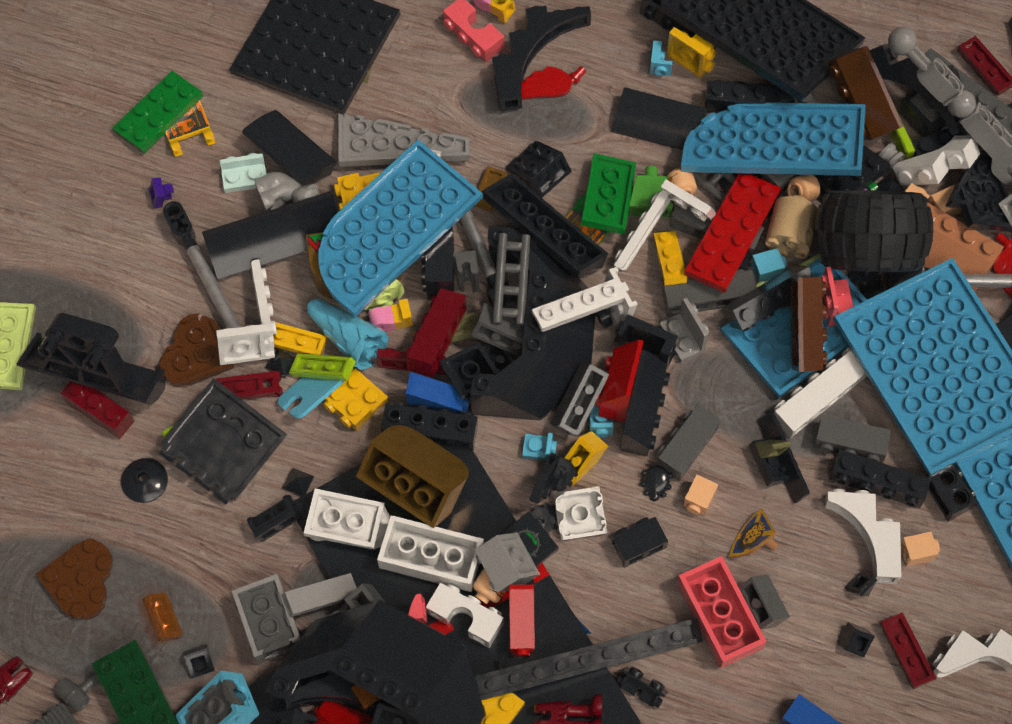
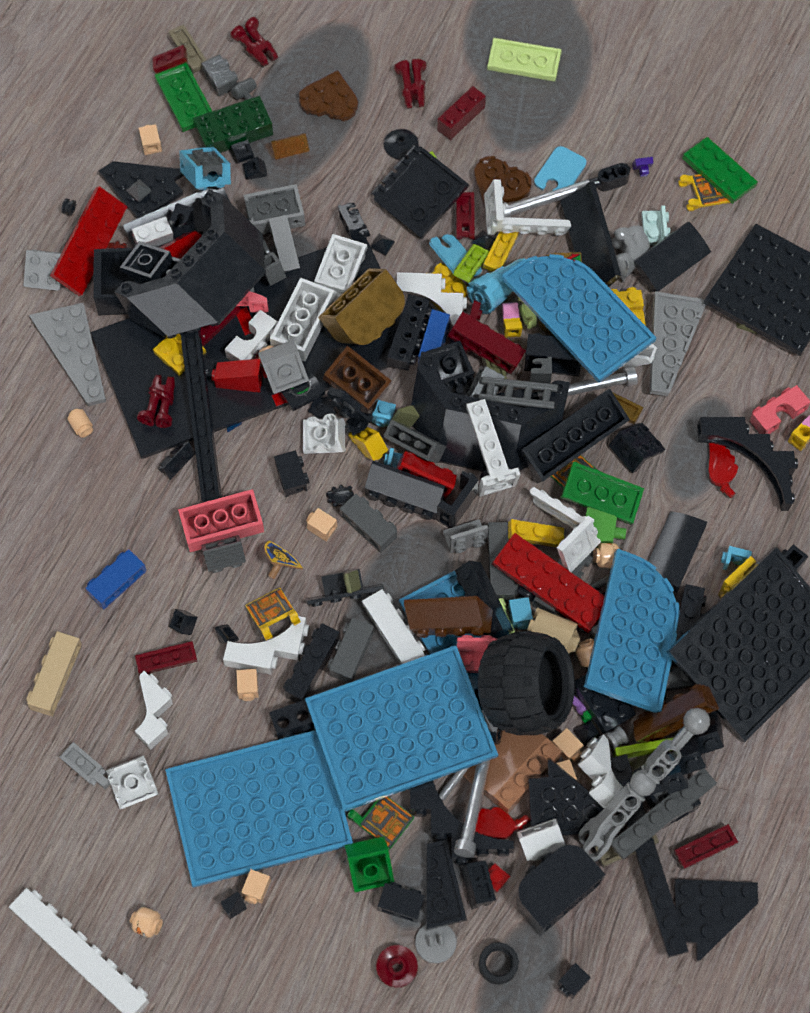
camera: 95 degrees right, 0 degrees up
black piece [17,313,166,405] -> none
none -> black plate [231,140,254,163]
none -> flag [245,588,301,640]
none -> reddish brown brick [323,346,392,413]
none -> olive slope [392,405,419,427]
none -> dark red piece [394,59,427,109]
none -> white arch [397,272,467,326]
none -> medium azure piece [534,146,586,191]

